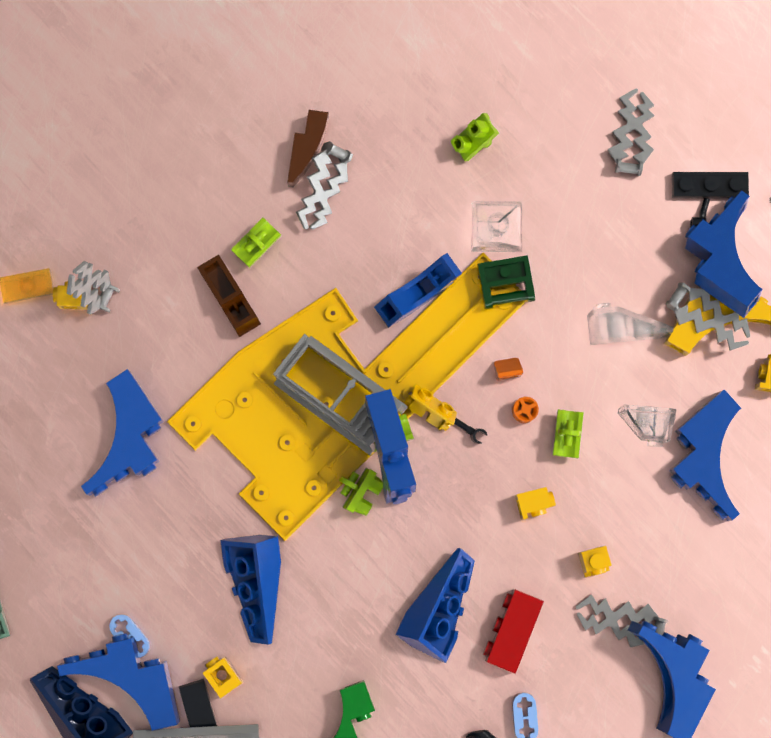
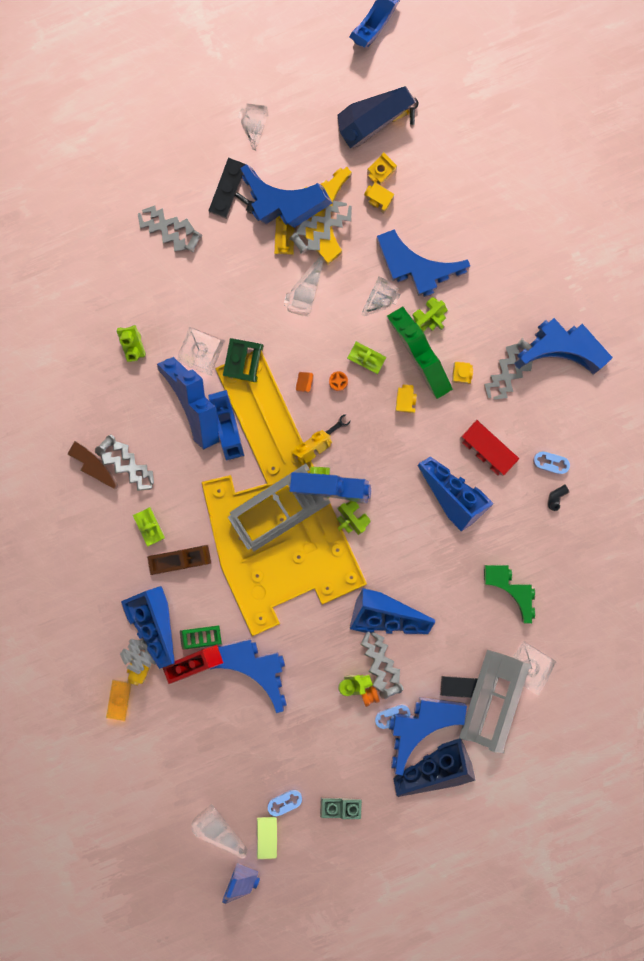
camera: 55 degrees left, 5 degrees up
yellow brick [203,656,243,699] -> none
none -> blue wedge [121,586,175,669]
none -> blue arch [157,357,220,450]
none -> red brick [163,645,223,684]
none -> green slope [180,625,222,650]
none -> yellow hinge [274,216,295,255]
none -> lime hips [338,675,373,696]
none -> light grey piece [360,632,404,699]
none -> orange wheel [361,686,380,707]
none -> green arch [387,306,453,399]
none -> lime hips [412,297,448,332]

